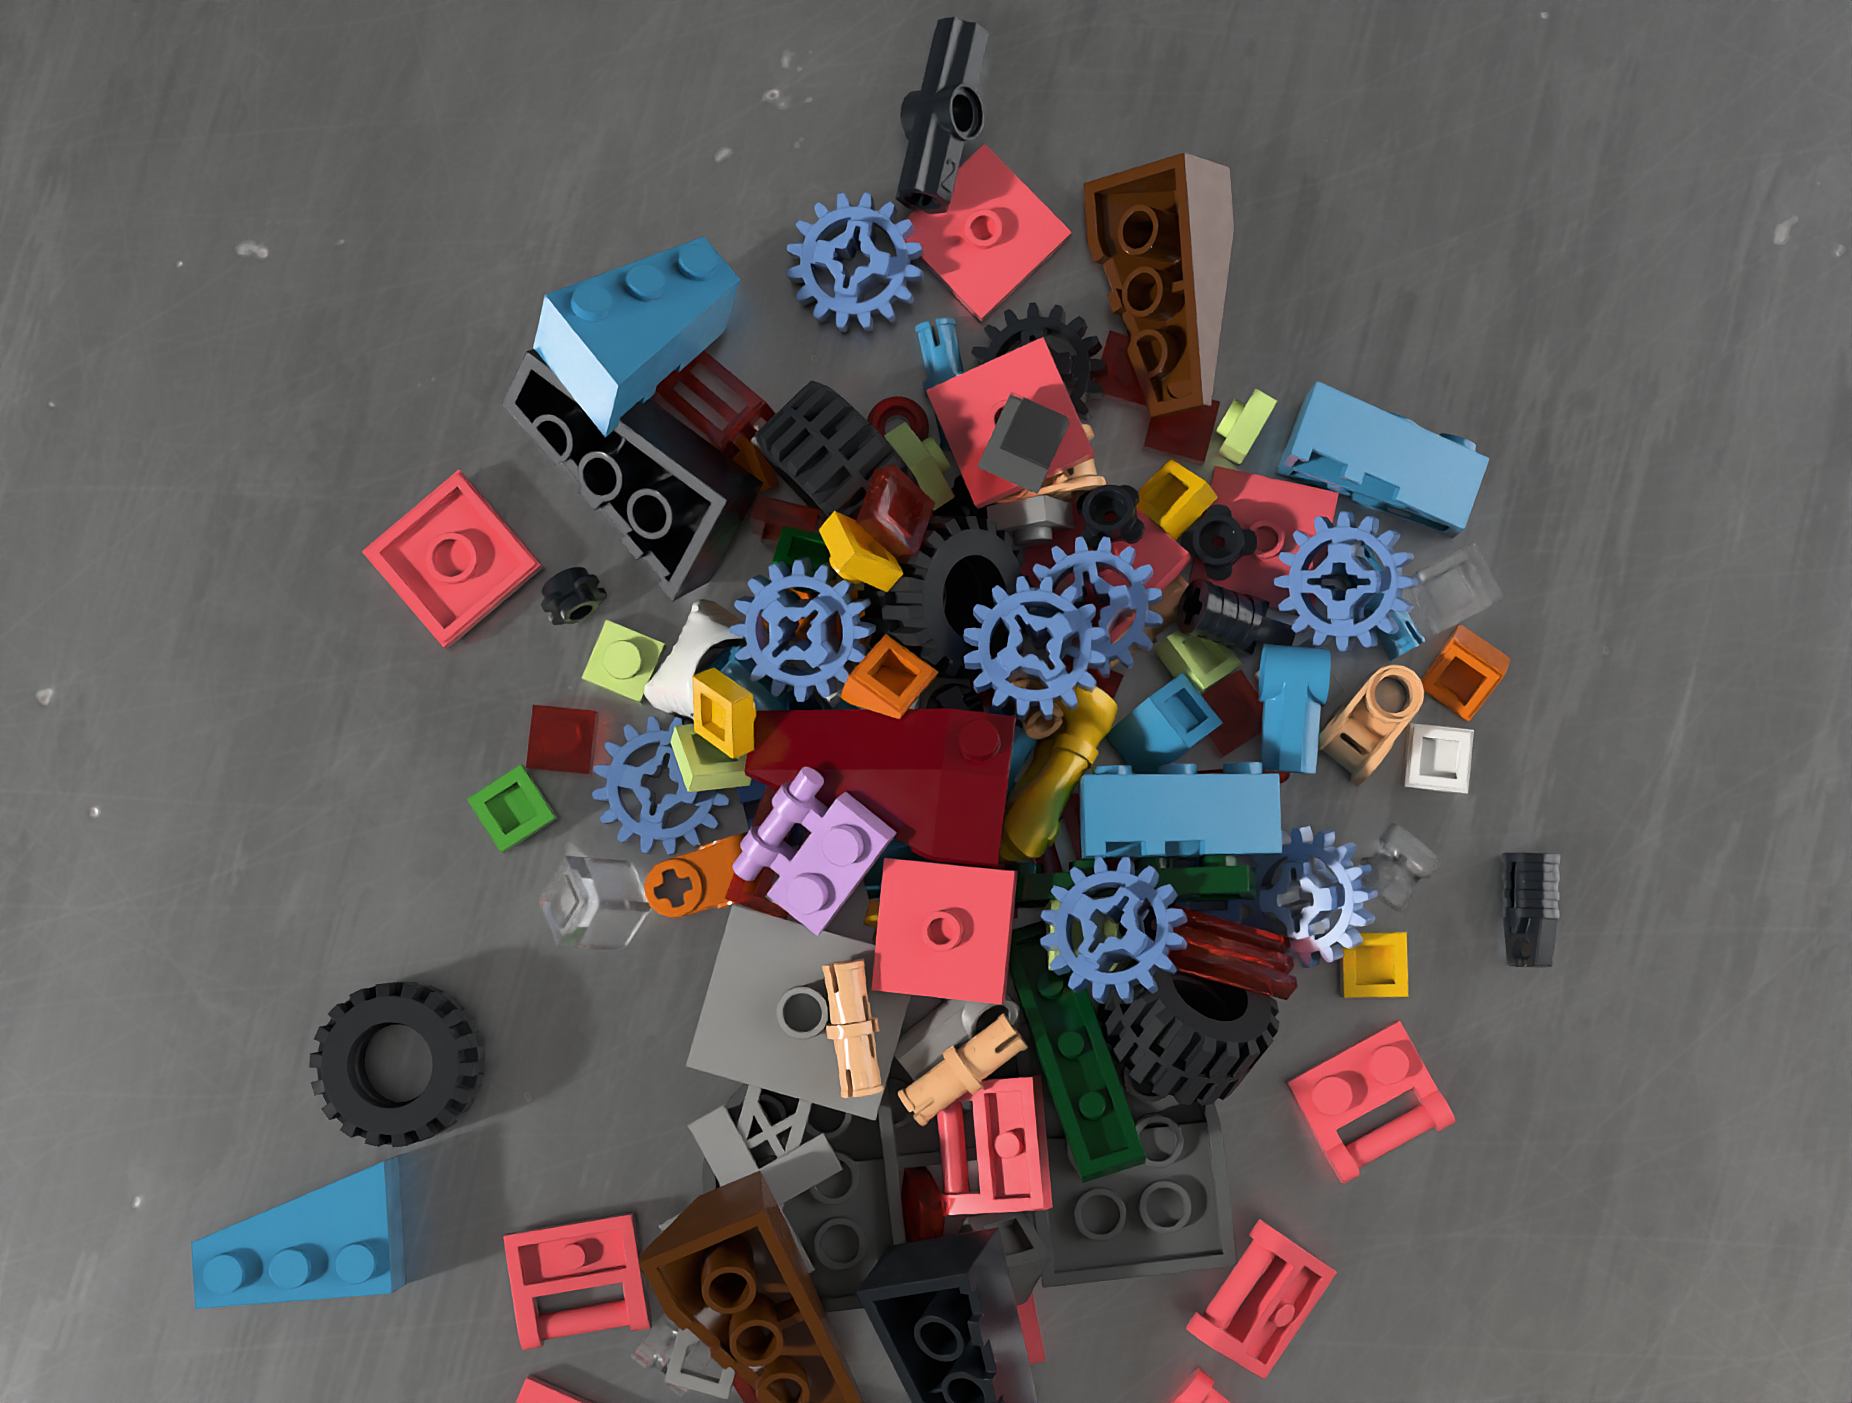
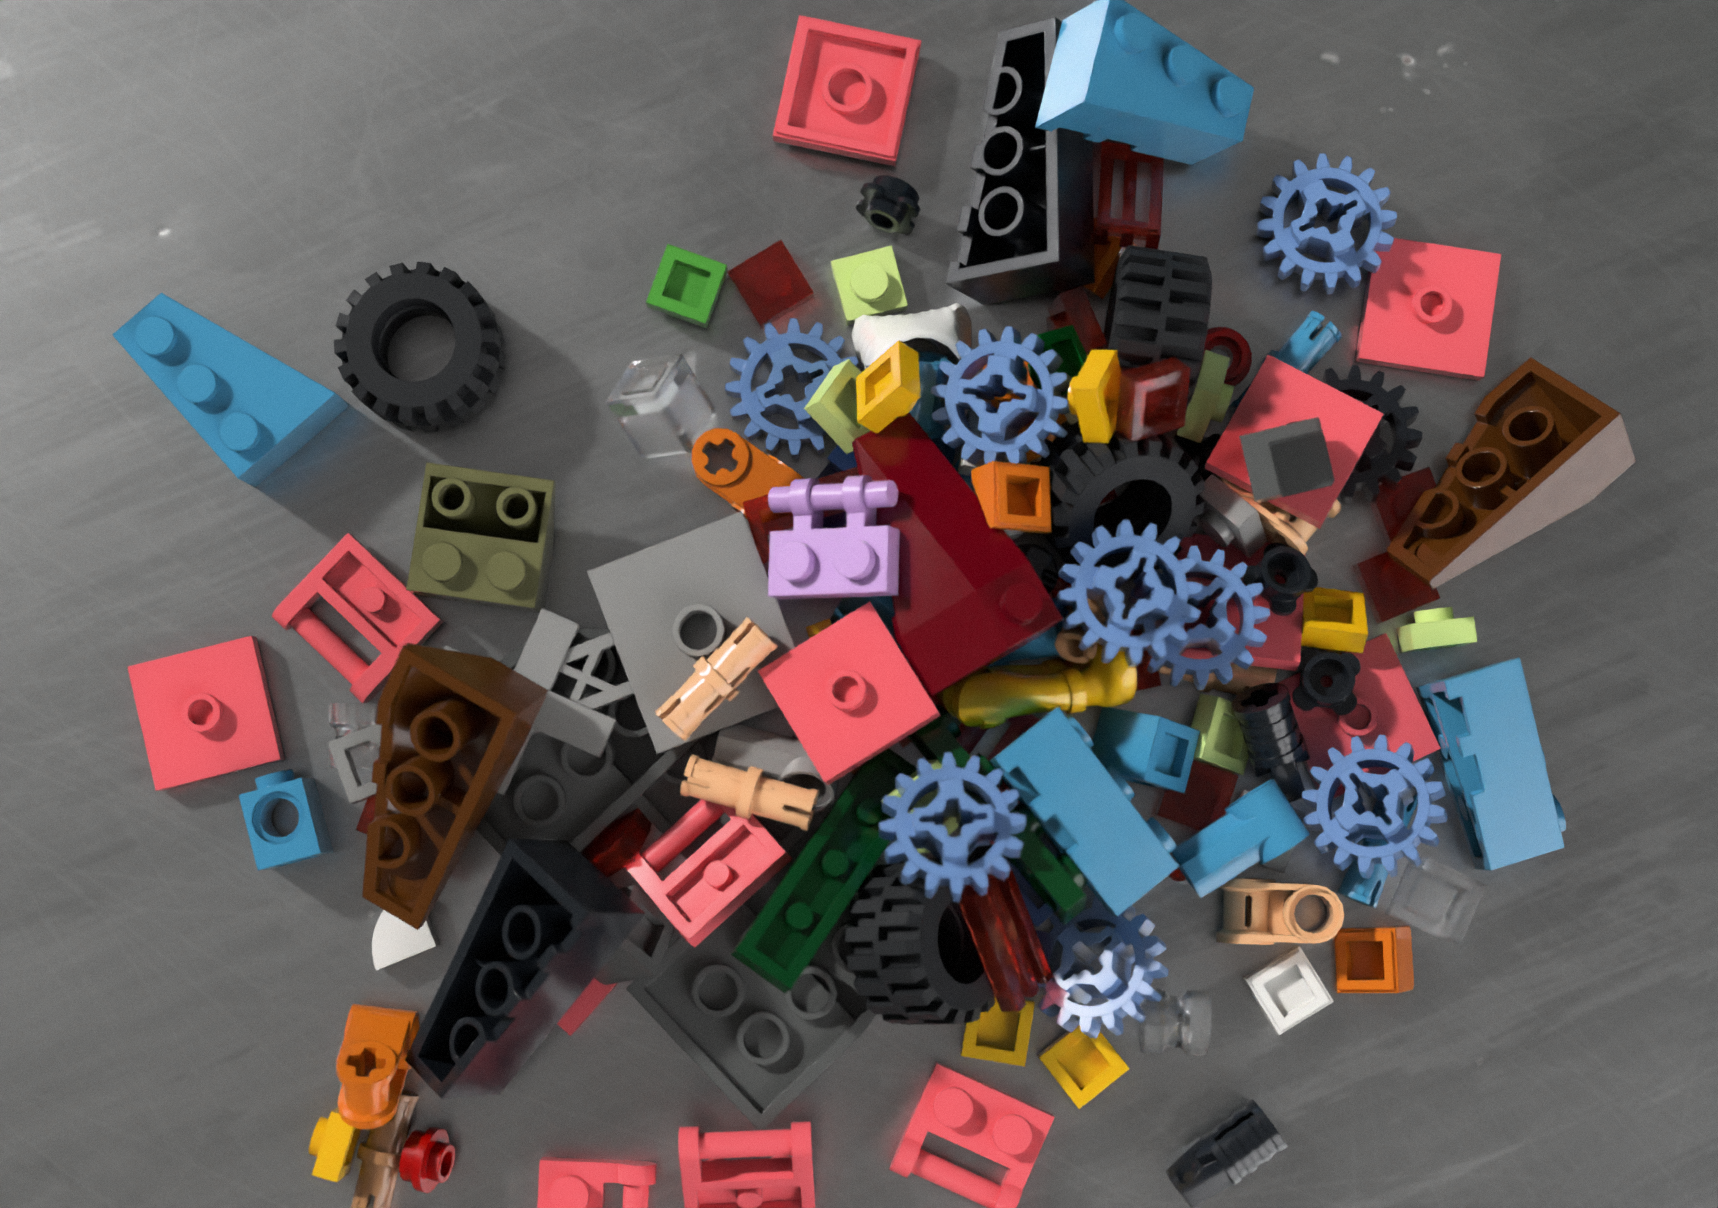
camera: 50 degrees right, 0 degrees up
black piece [895,17,989,214] -> none
none -> olive slope [406,462,556,613]
none -> yellow plate [960,994,1035,1067]

